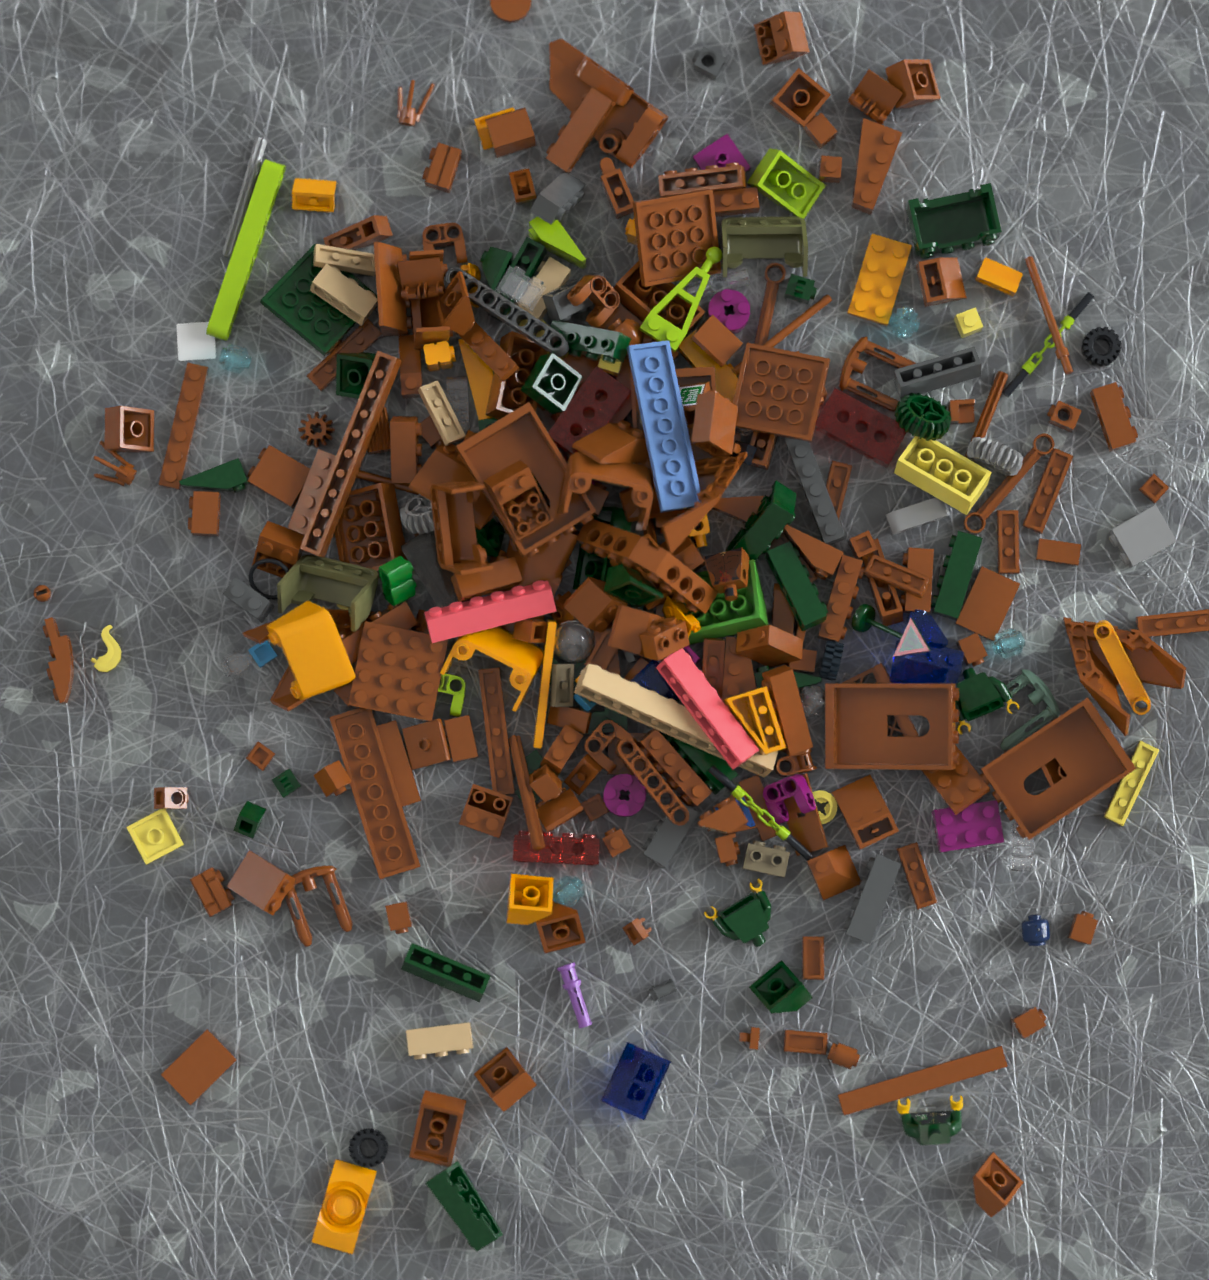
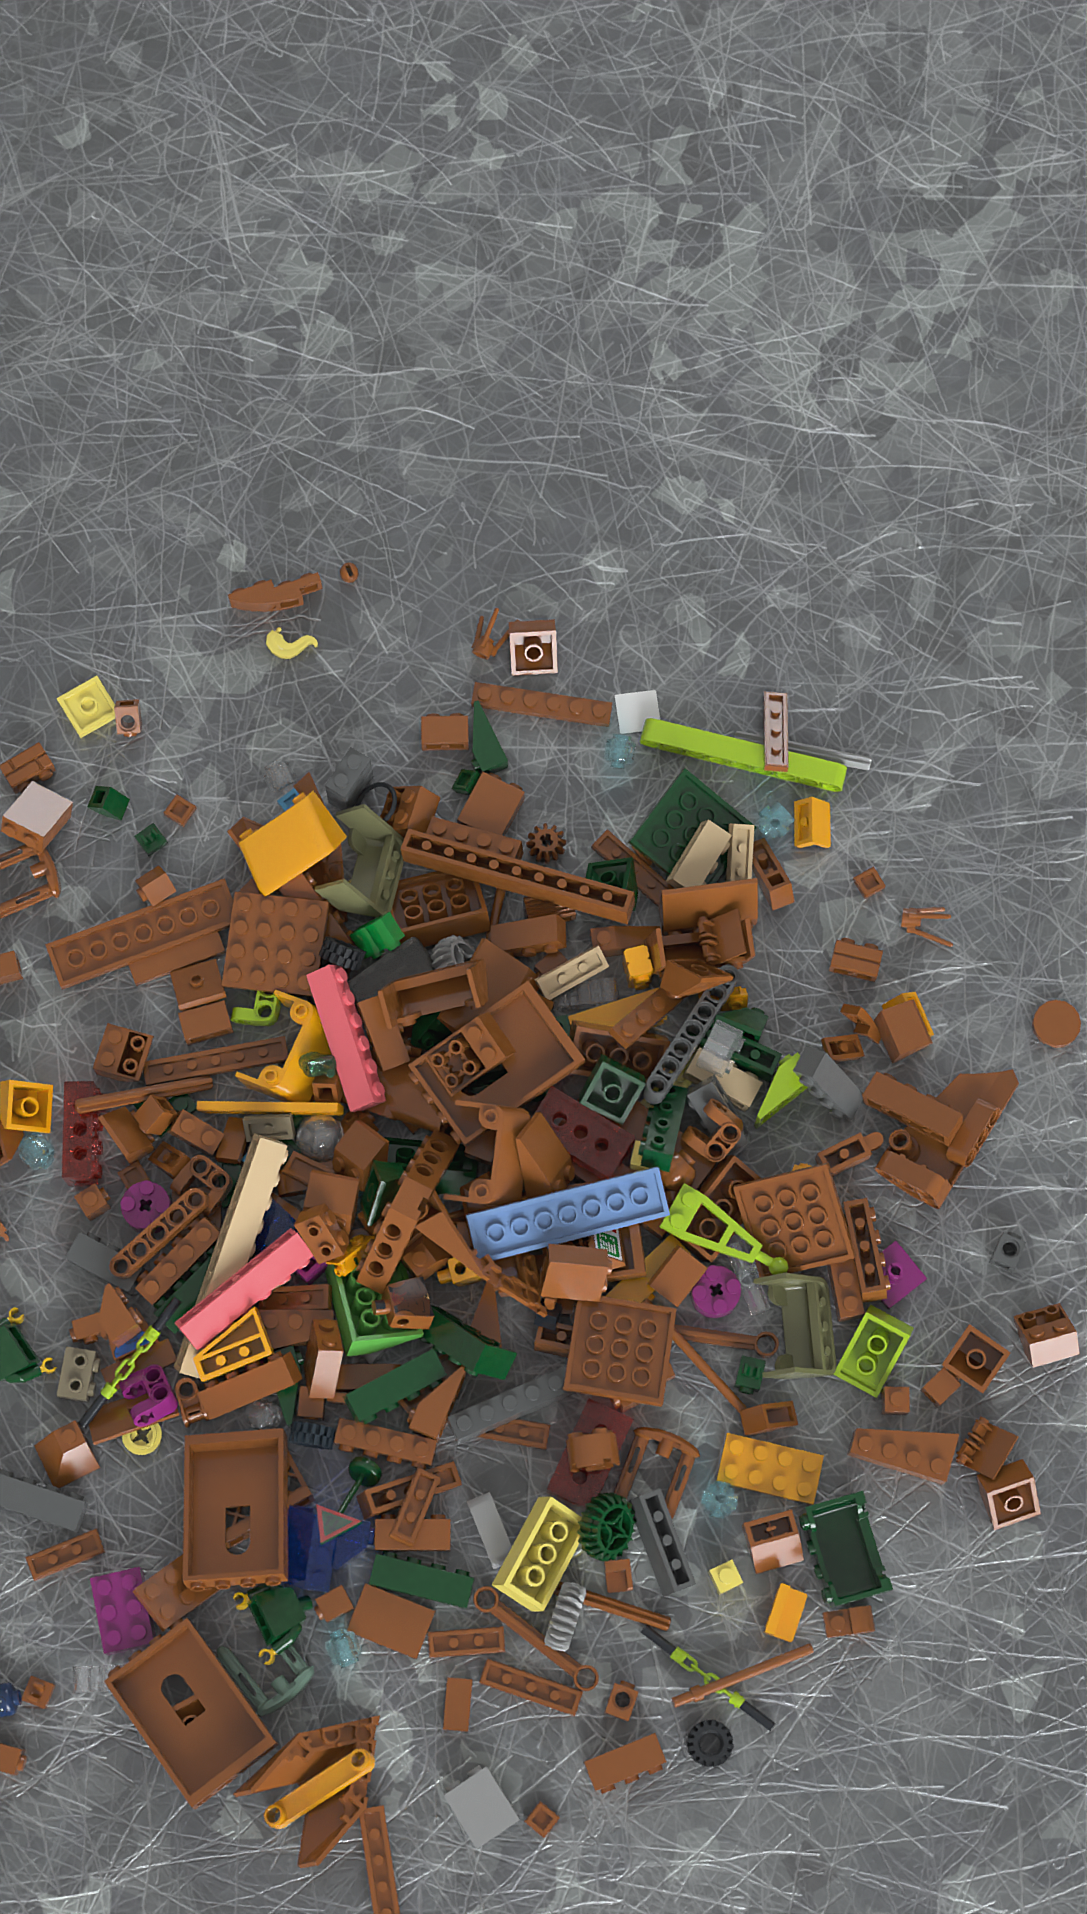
camera: 85 degrees right, 10 degrees down
dark orange piece [423,223,468,264] -> none
dark orange slope [832,775,899,850] -> none
dark orange panel [848,530,877,559] -> none
light yellow tile [1103,741,1159,826] -> none
none -> dark orange tile [22,1676,56,1709]
none -> clear green piece [299,1052,336,1078]
none -> black tyre [319,936,366,971]
none -> dark green tile [451,769,481,795]
none -> dark orange brick [566,1428,620,1472]
none -> dark orange slope [739,1401,798,1435]
none -> clear light blue brick [757,801,795,839]
none -> tile [763,691,789,772]
none -> dark orange brick [822,1605,876,1638]
none -> dark orange slope [840,1004,881,1044]
none -> dark orange tile [853,867,886,899]

